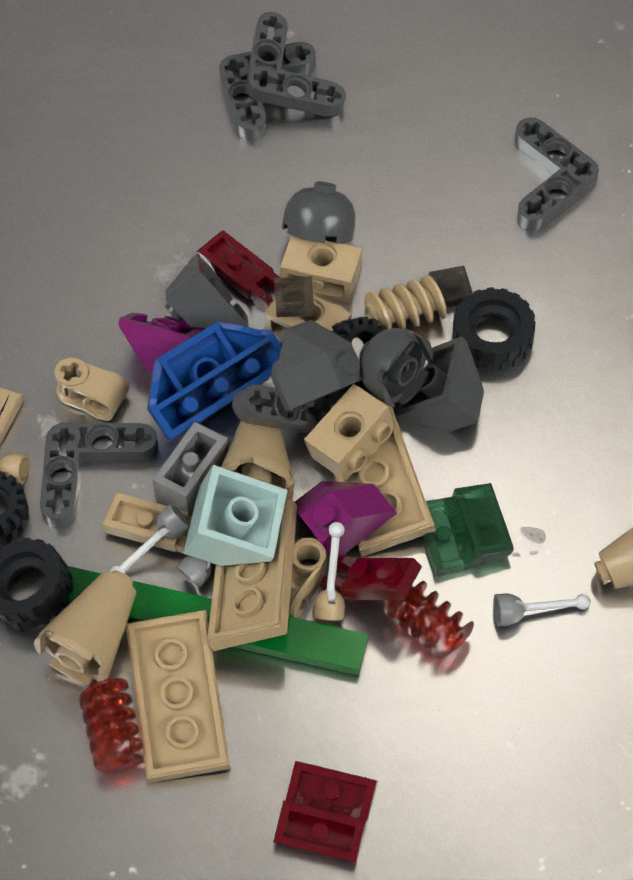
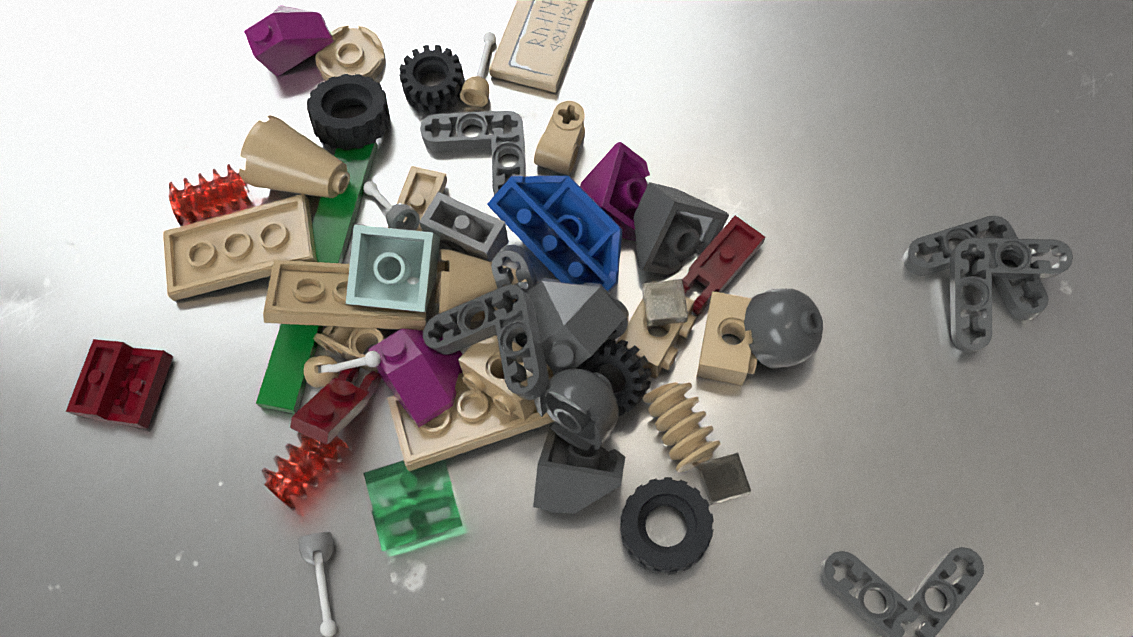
camera: 90 degrees right, 10 degrees up
none -> dark grey beam [423,284,549,400]

